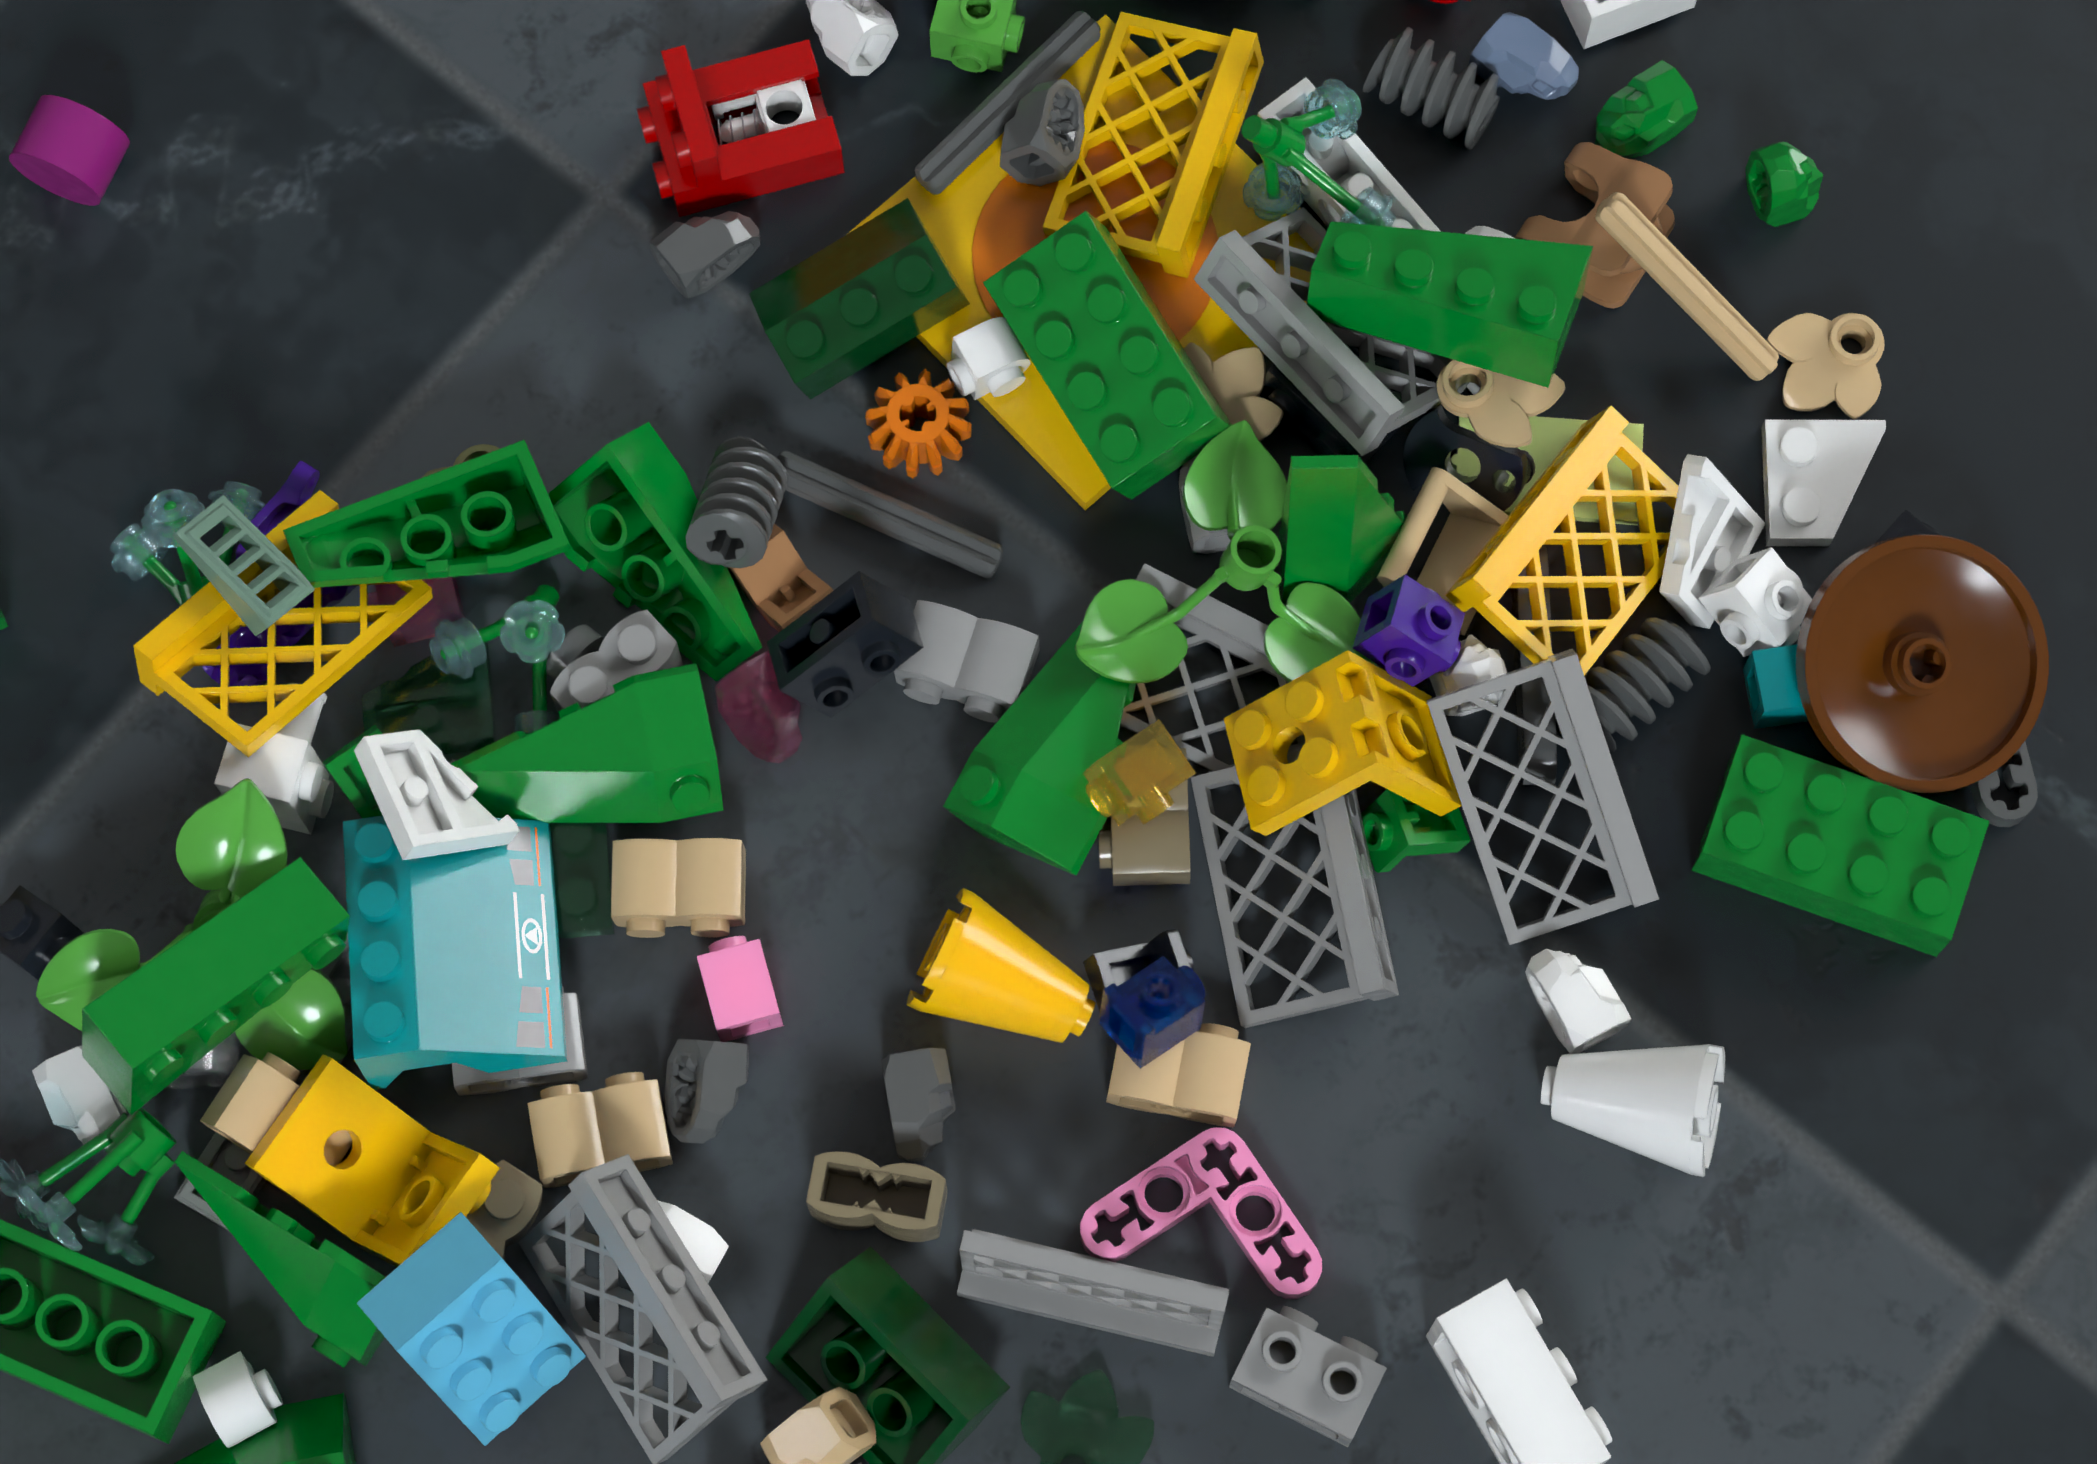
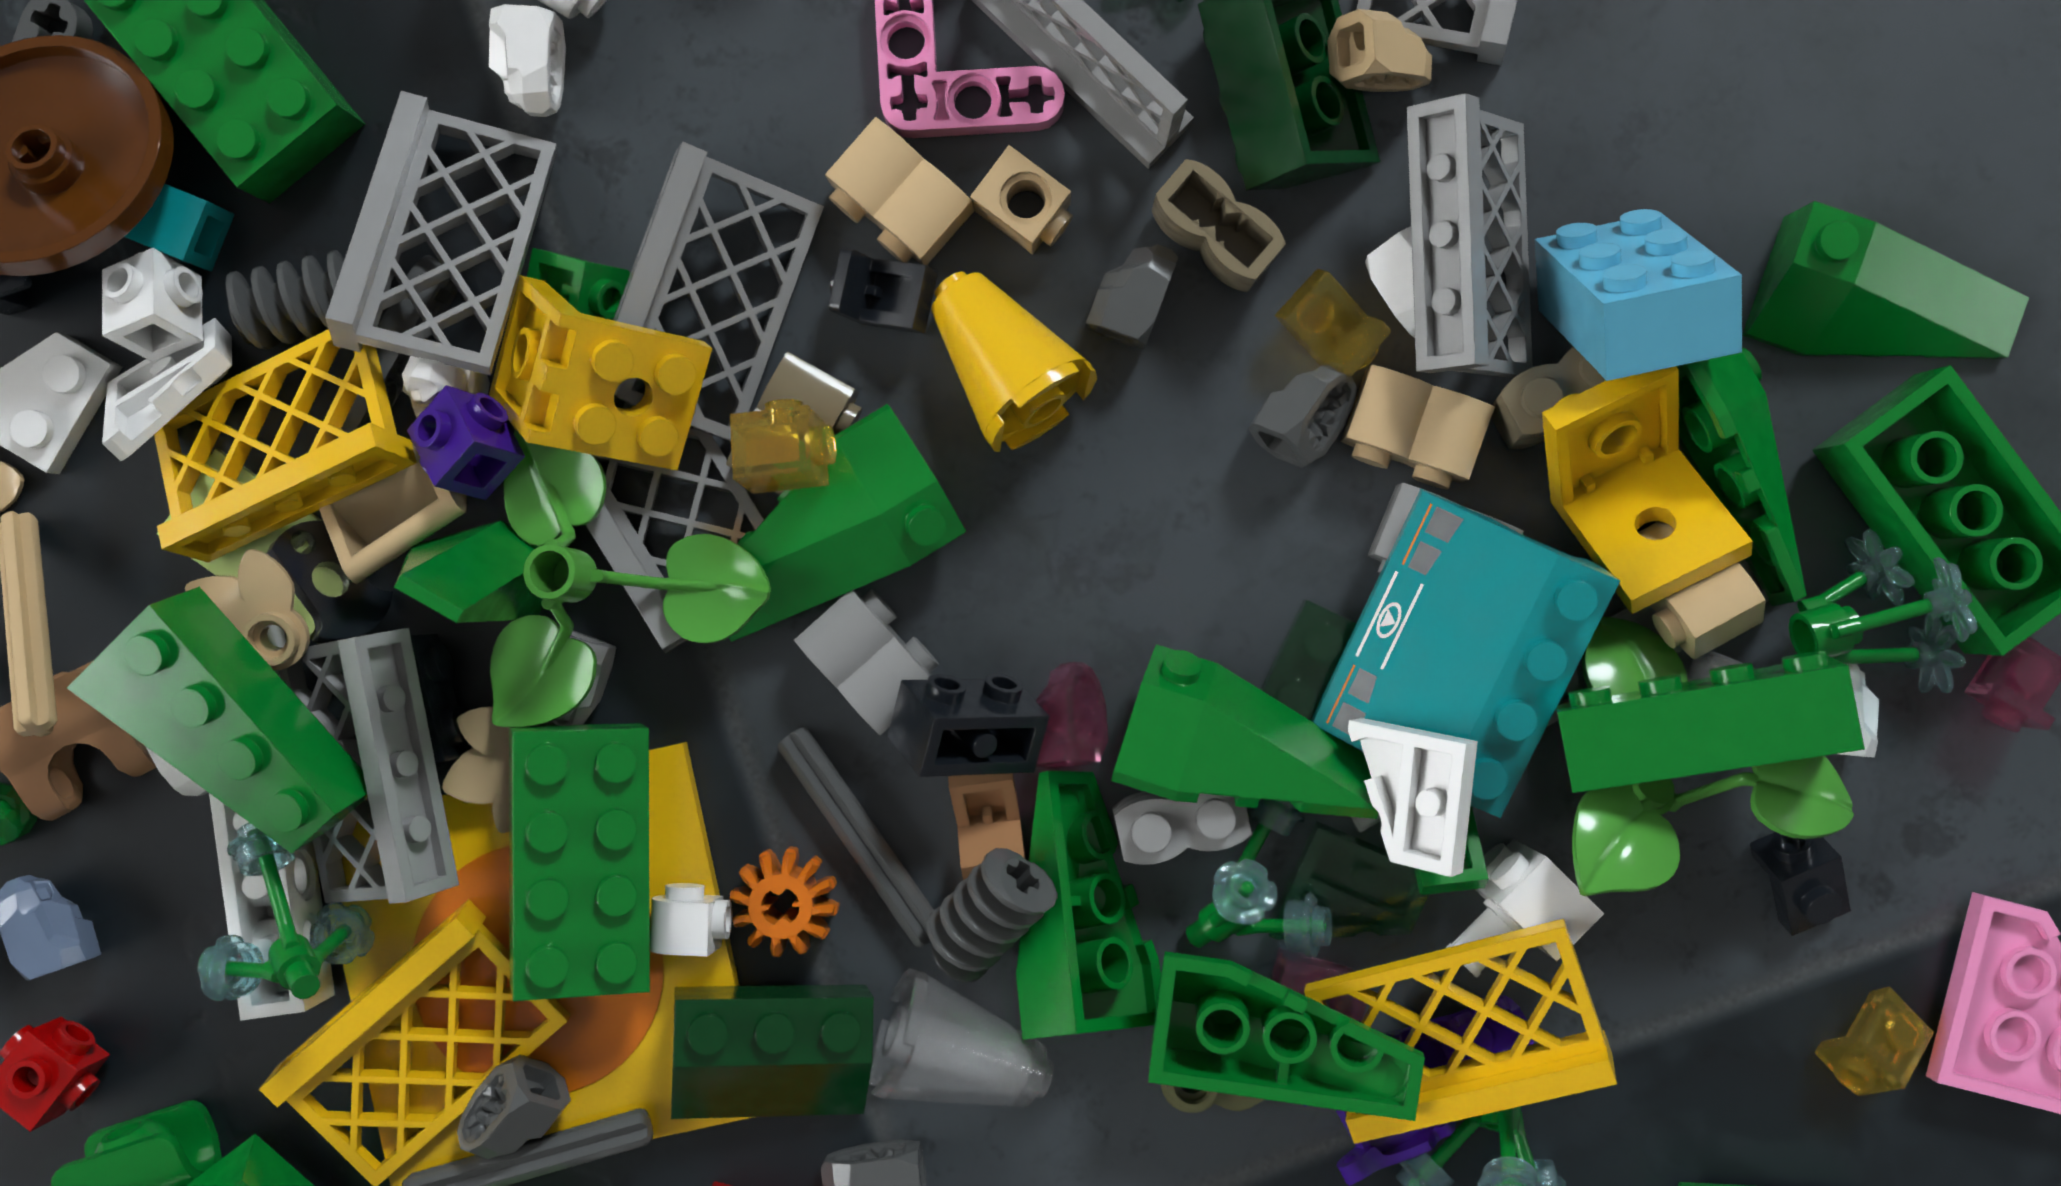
camera: 145 degrees left, 15 degrees up
sand green slope [172,495,315,636] -> none
white plate [192,1351,283,1448] -> none
dark grey tile [546,625,604,680] -> none
tan brick [611,838,746,938] -> none
bright pink brick [697,936,784,1042] -> none
clear blue brick [1099,956,1206,1069] -> none
dark grey piece [1363,27,1500,150] -> none
none -> clear cone [869,968,1054,1107]
none -> tan brick [970,145,1073,255]
none -> clear yellow bracket [1274,268,1391,377]

